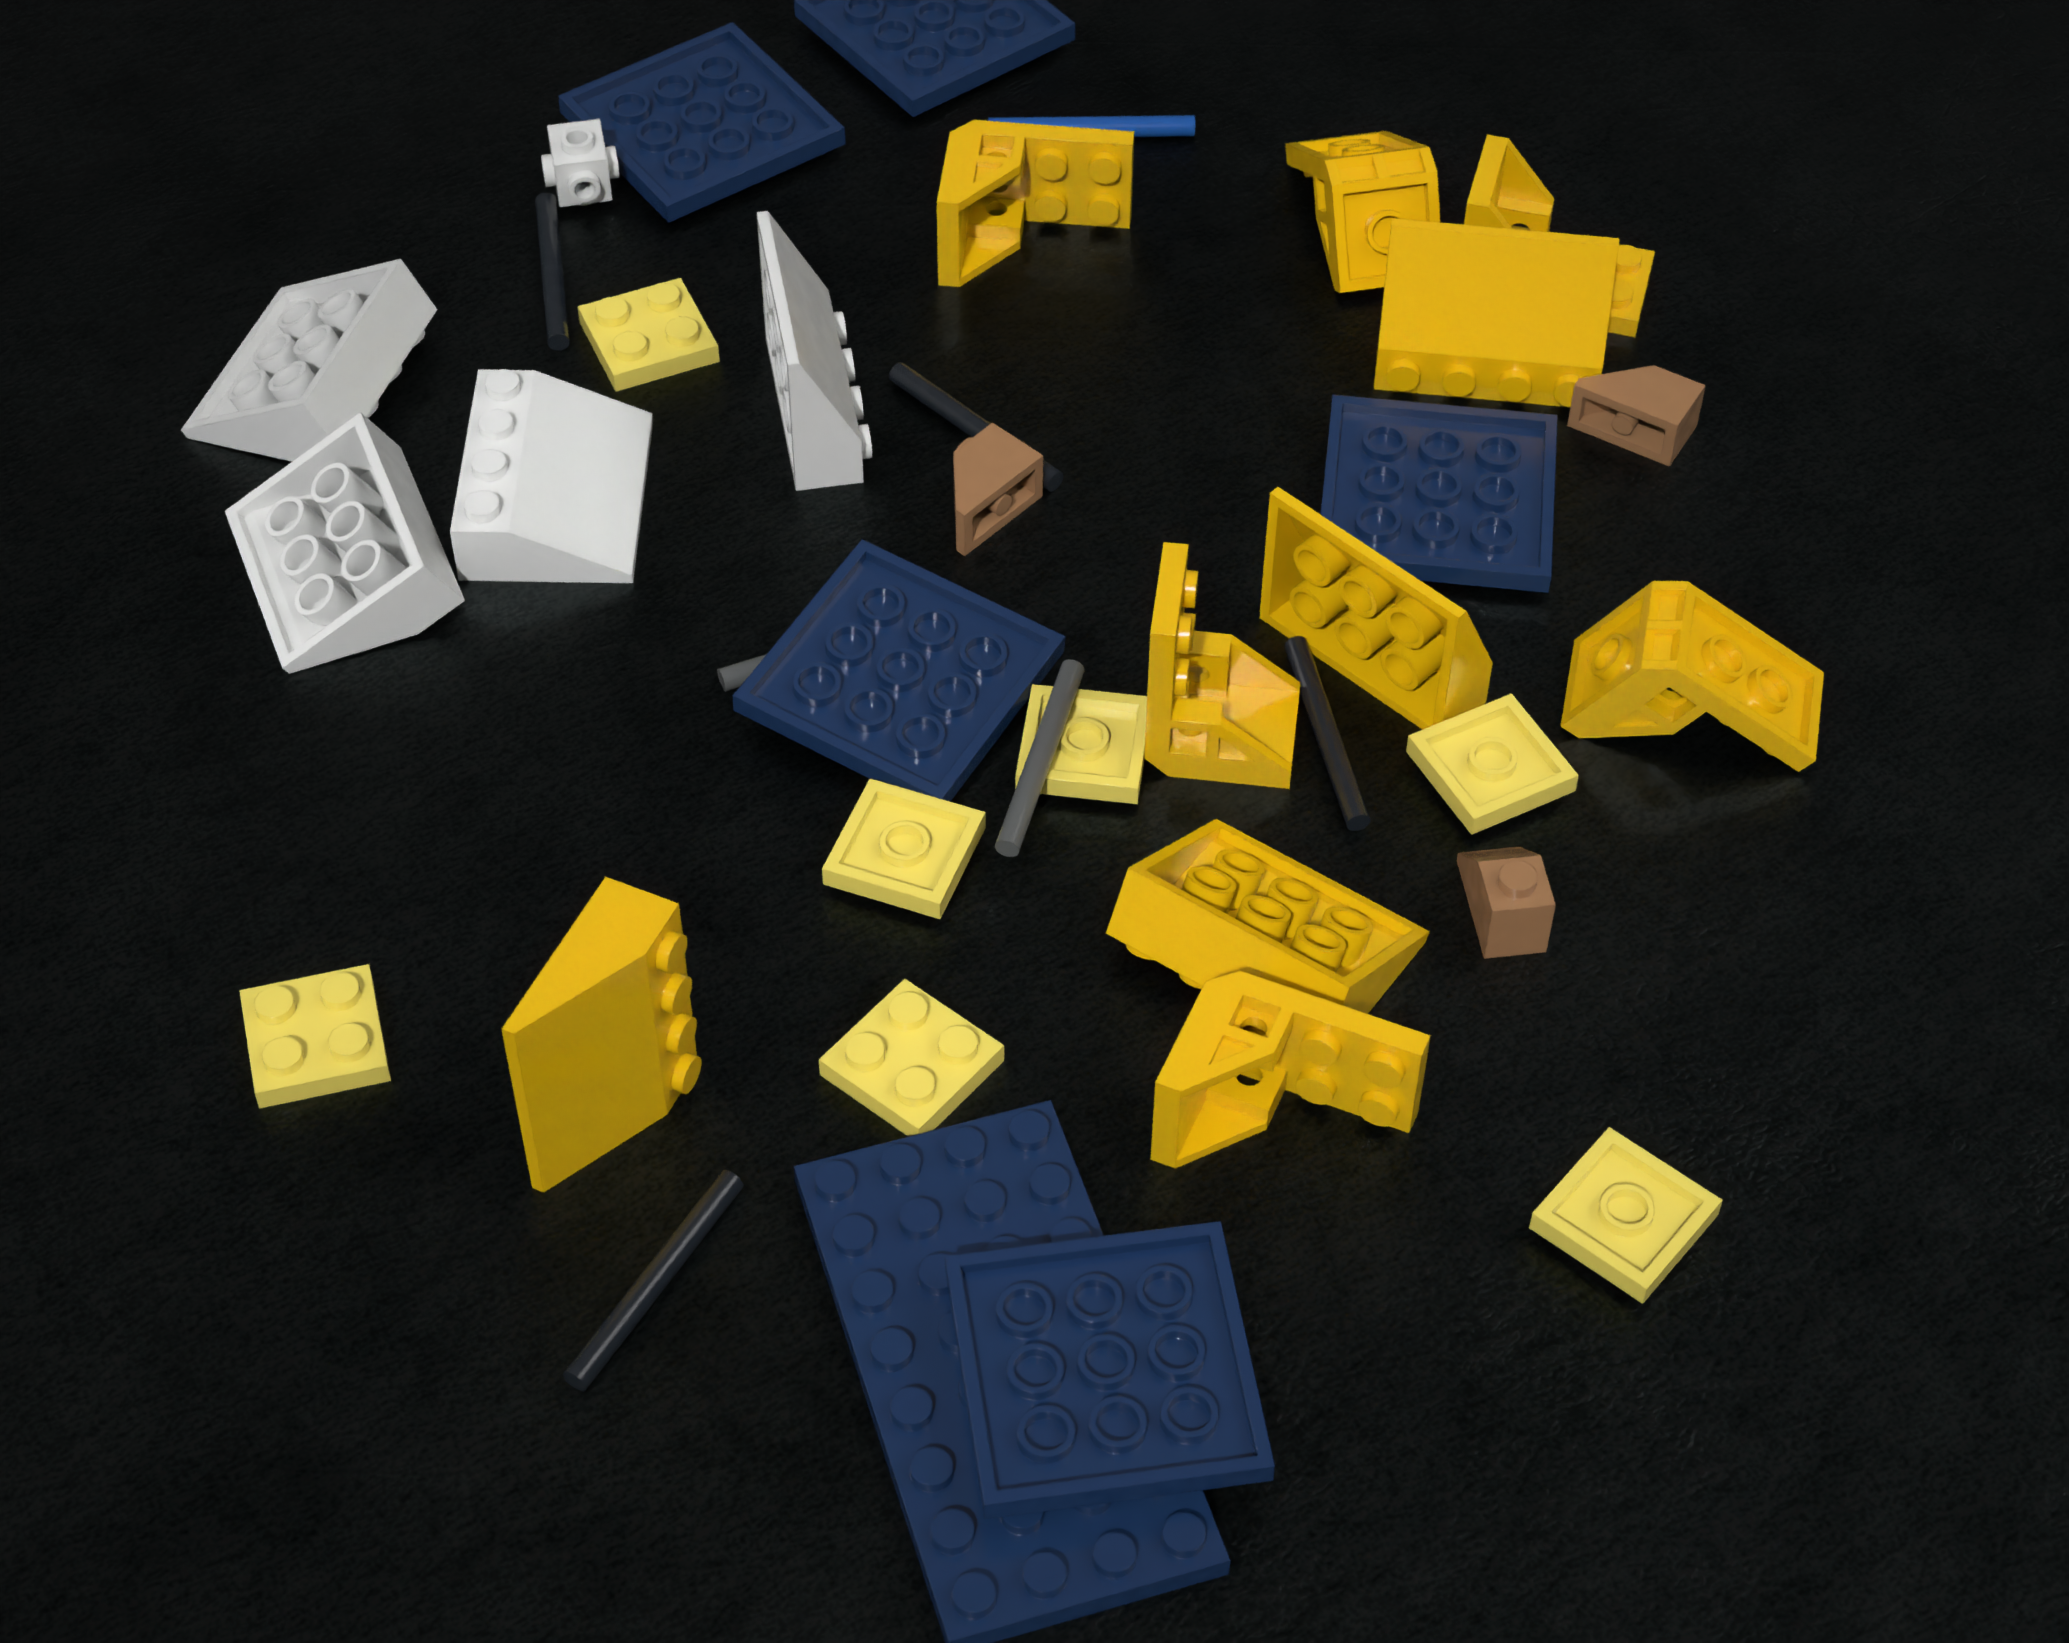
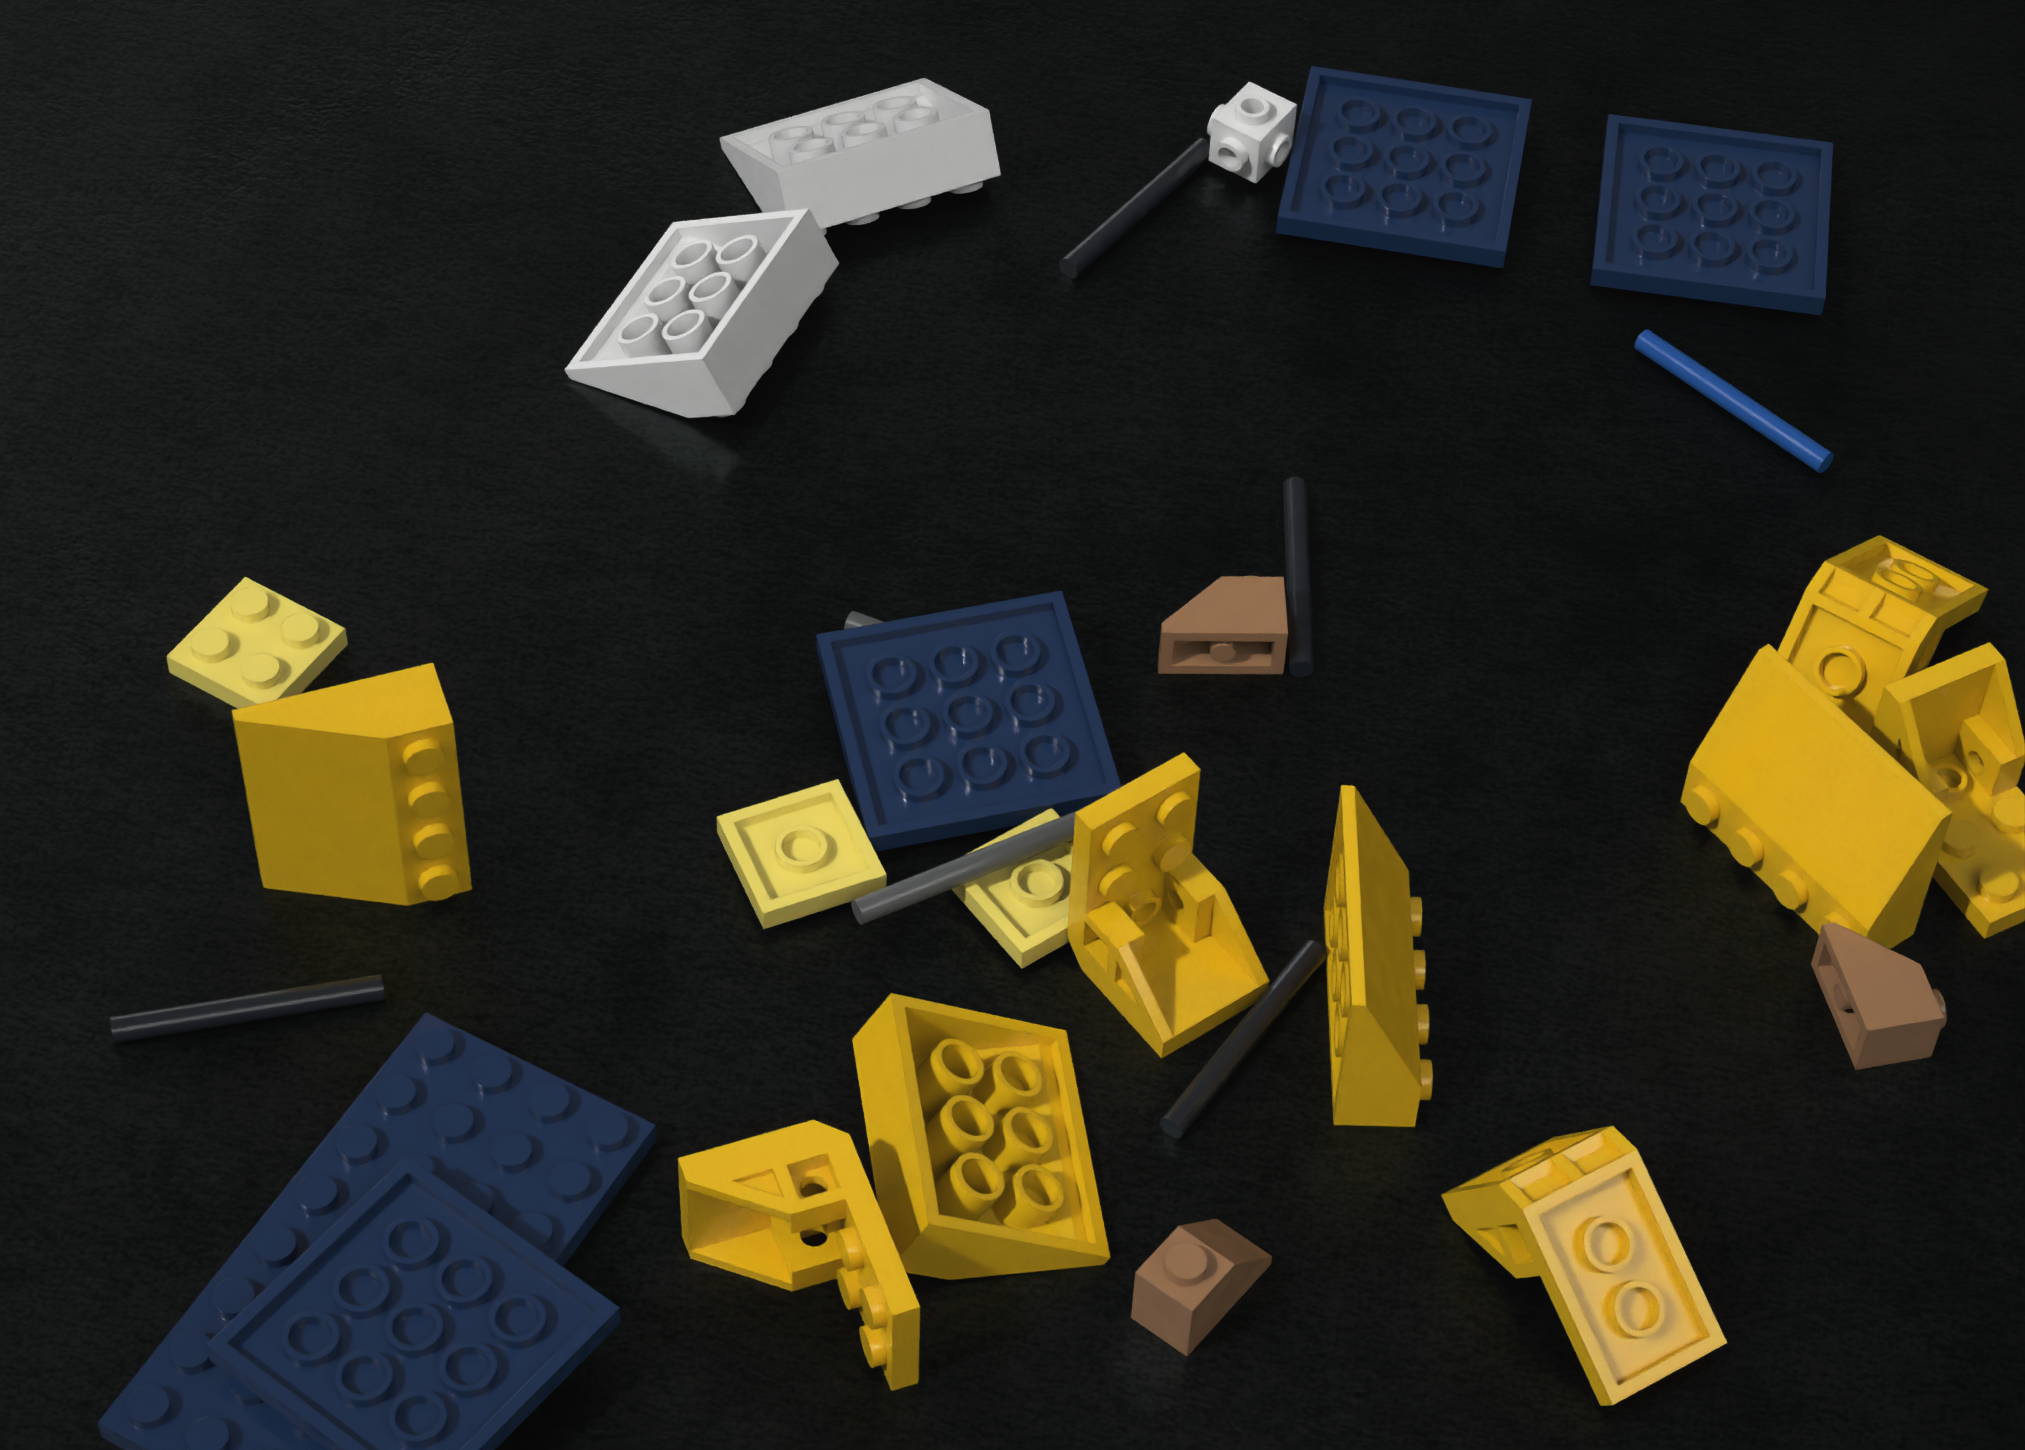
camera: 45 degrees right, 0 degrees up
white slope [450,369,653,583] -> none
light yellow plate [578,278,720,391] -> none
white slope [757,211,872,491] -> none
light yellow plate [819,979,1004,1137] -> none
yellow bracket [937,120,1134,287] -> none
dark blue plate [1321,395,1557,593] -> none
light yellow plate [1406,693,1579,835] -> none

